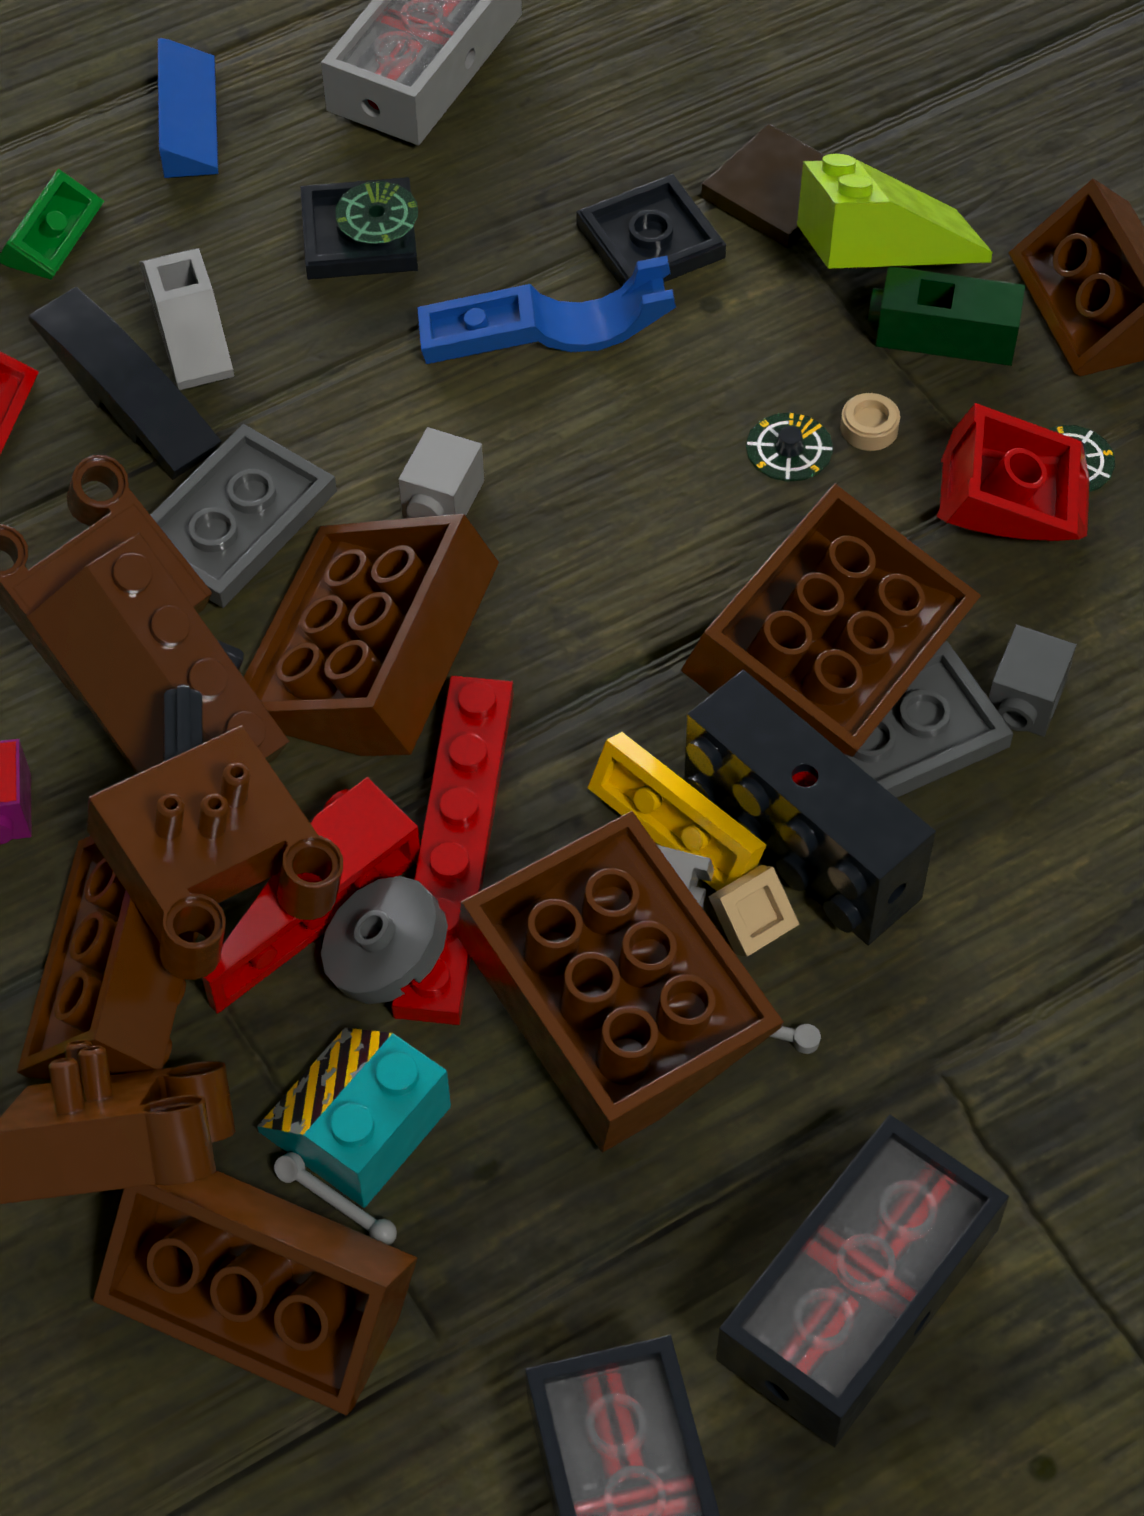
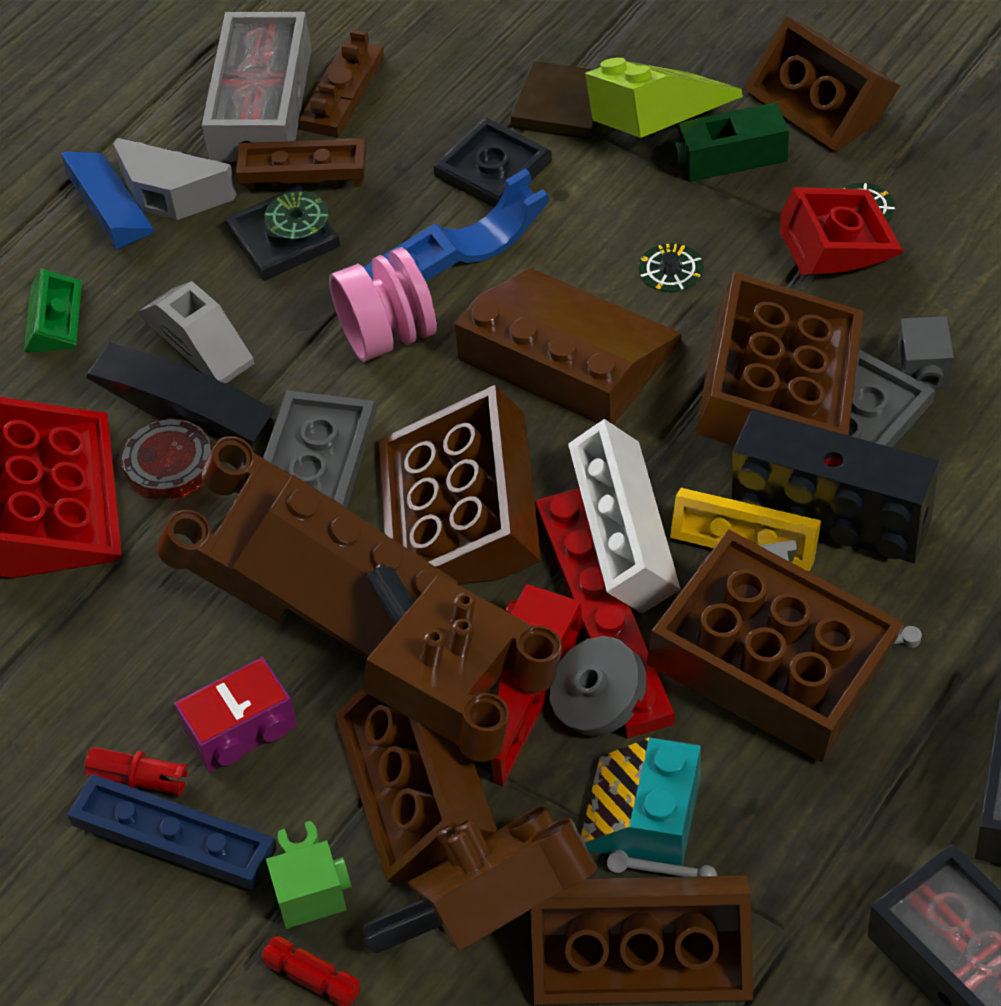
camera: 20 degrees left, 5 degrees down
light grey brick [398,427,484,518] -> none
tan plate [708,865,800,957] -> none
tan tile [840,393,900,451] -> none
none -> light grey slope [113,138,237,220]
none -> tile [121,418,213,499]
none -> reddish brown plate [236,139,367,191]
none -> reddish brown plate [299,29,384,138]
none -> bright pink wheel [329,247,437,362]
none -> reddish brown slope [454,268,682,425]
none -> white brick [568,419,681,614]

